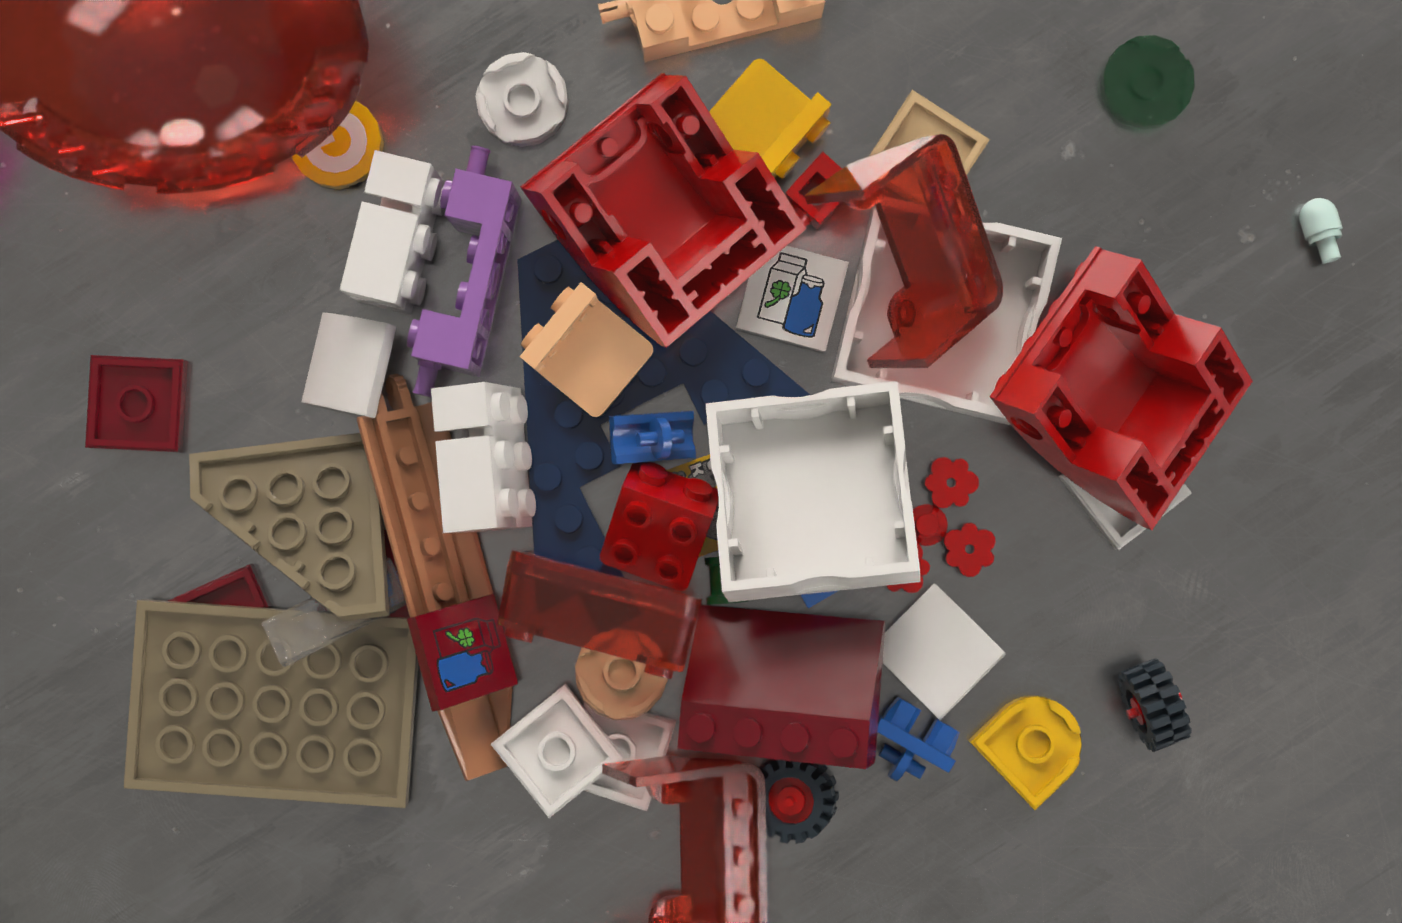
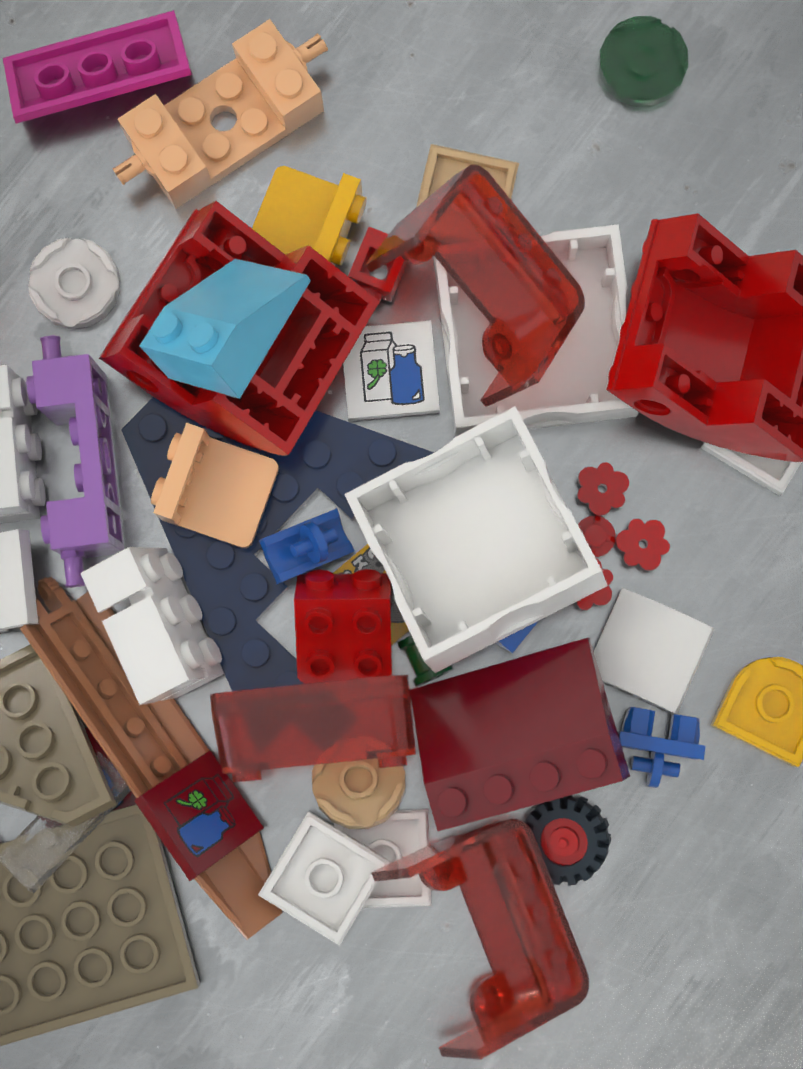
camera: 15 degrees left, 5 degrees down
none -> medium azure slope [140,259,311,399]

